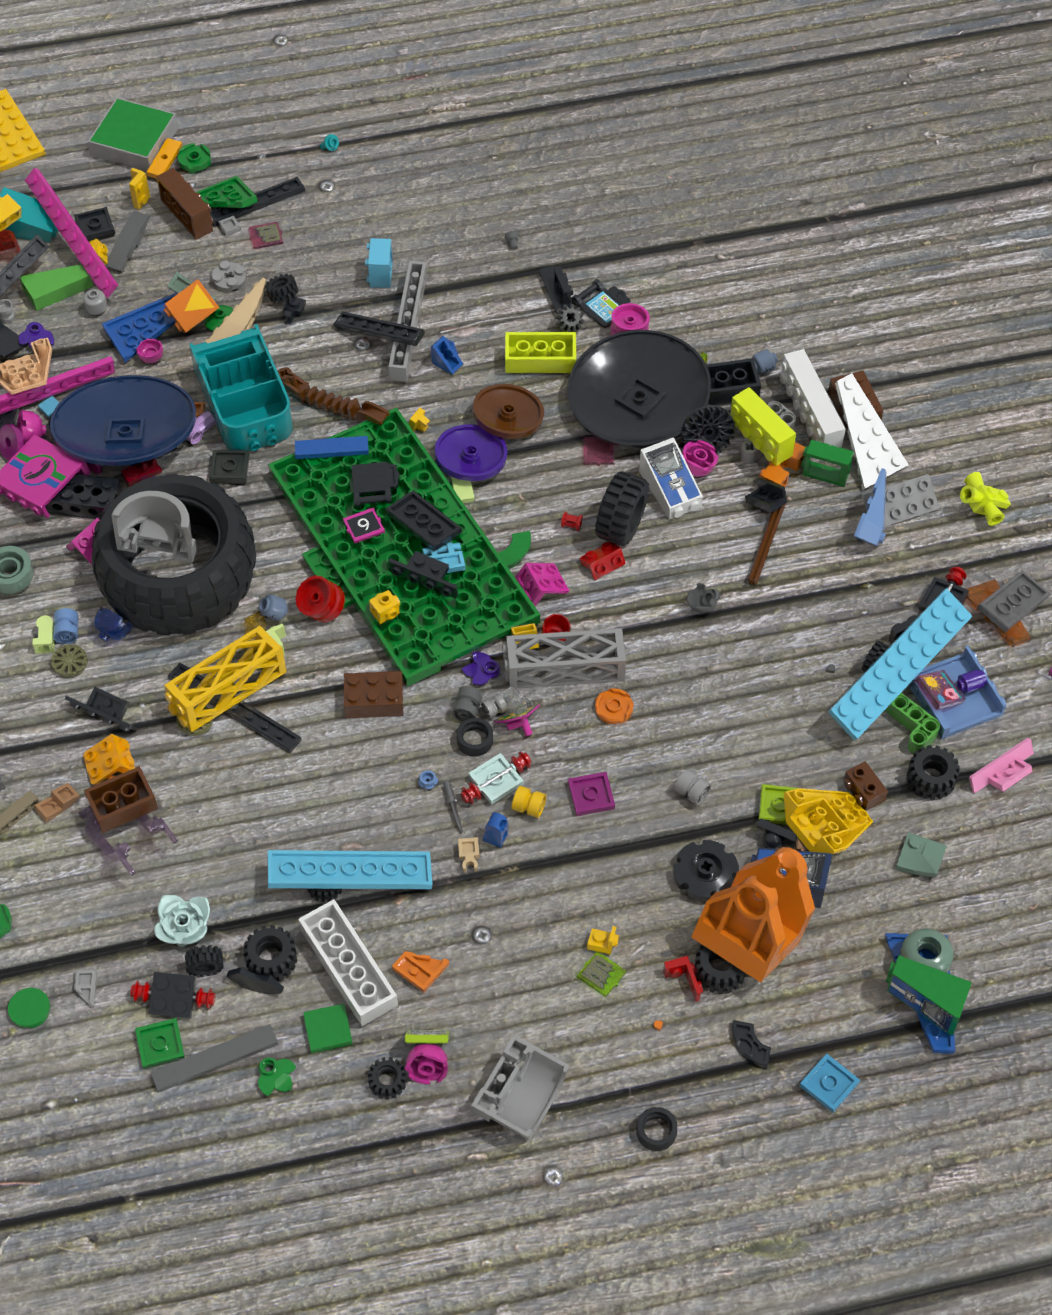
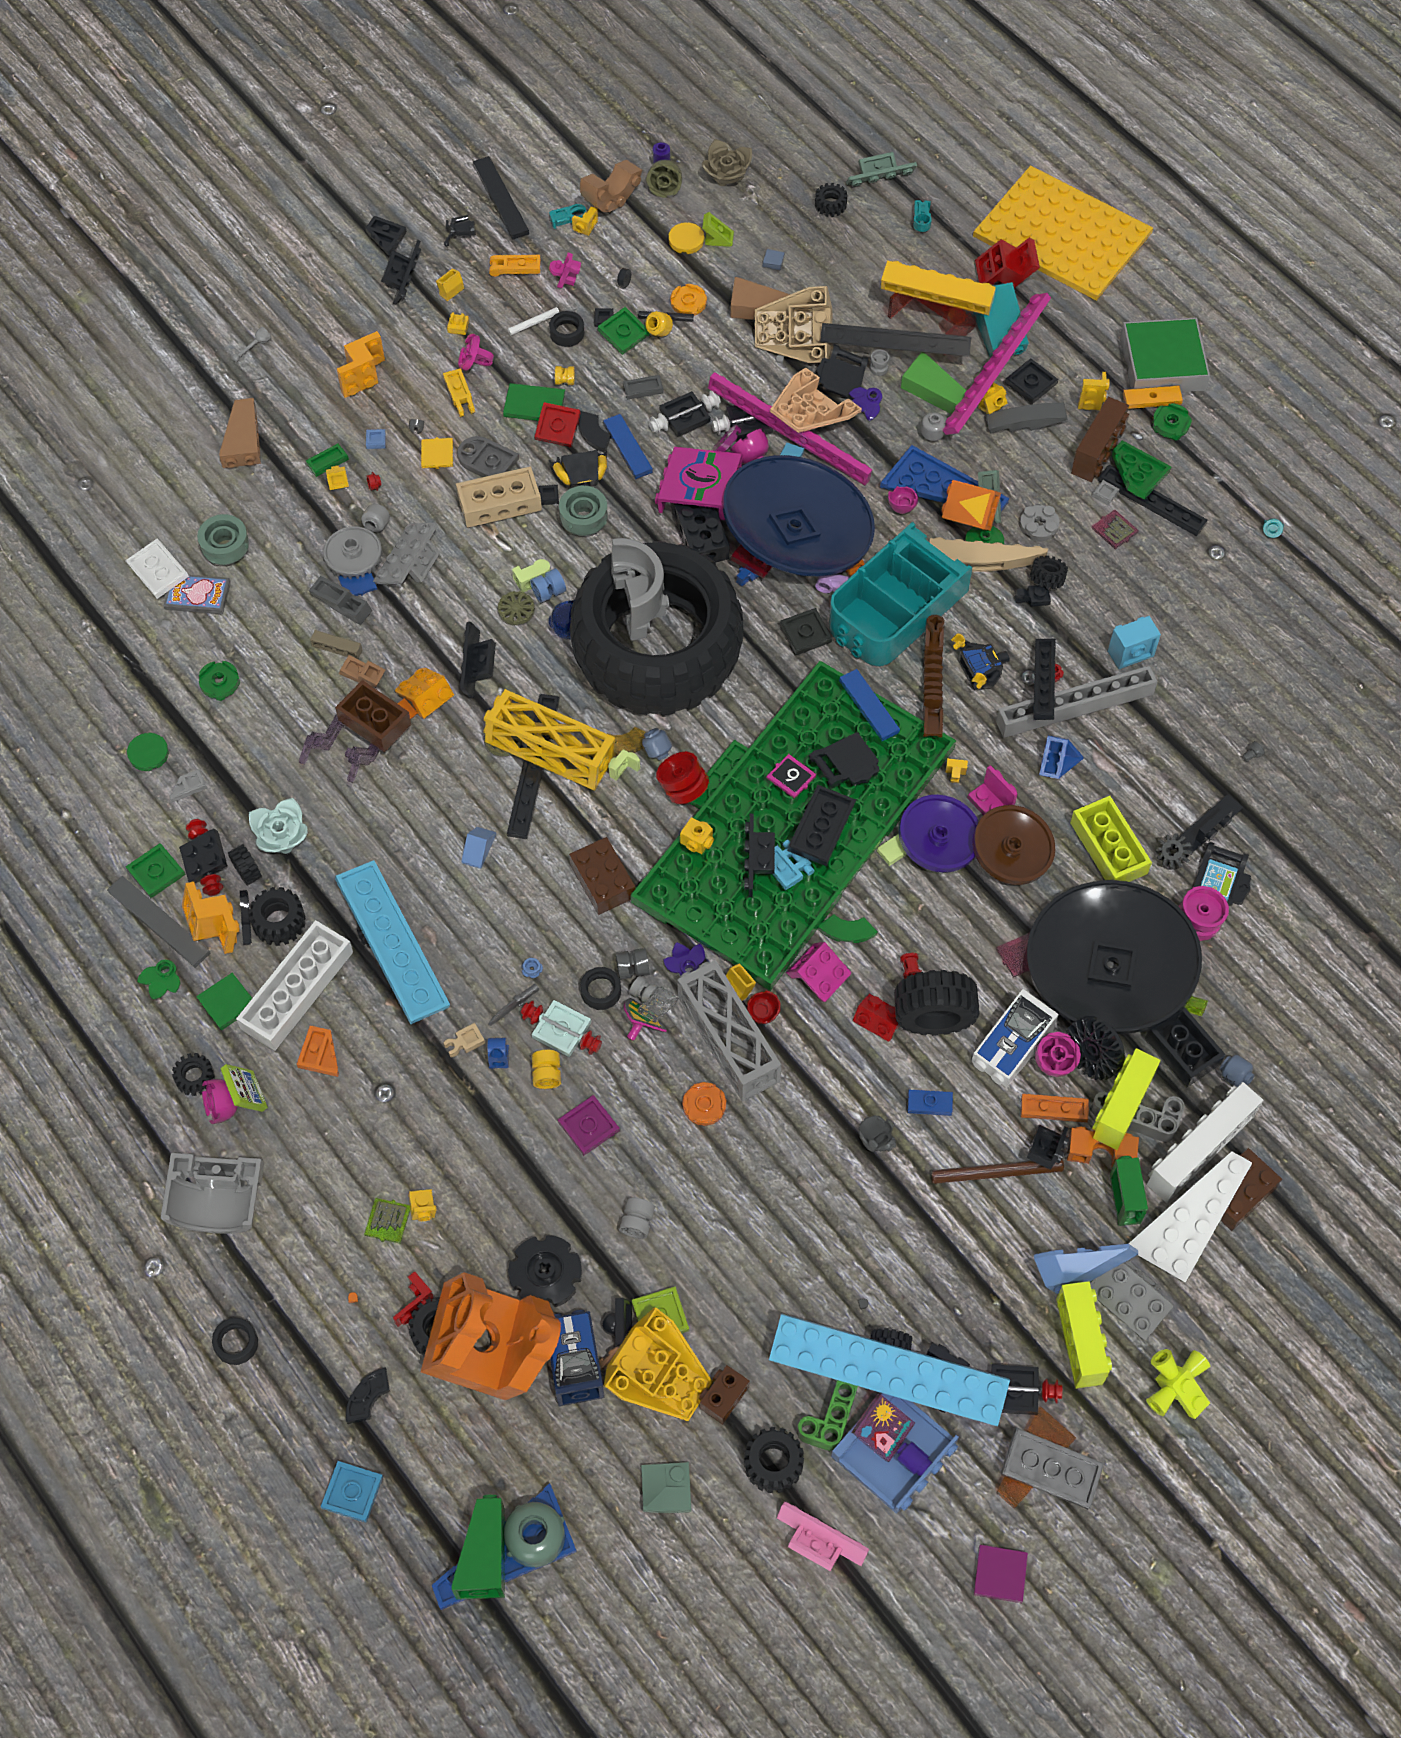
camera: 65 degrees right, 5 degrees up
none -> light orange bracket [182,882,239,954]
none -> medium blue slope [461,827,496,869]
none -> blue plate [908,1089,953,1116]
none -> torso [951,633,1010,690]
none -> dark pink bracket [967,765,1017,816]
none -> orange plate [1021,1094,1089,1123]
none -> neon yellow brick [1056,1281,1112,1389]

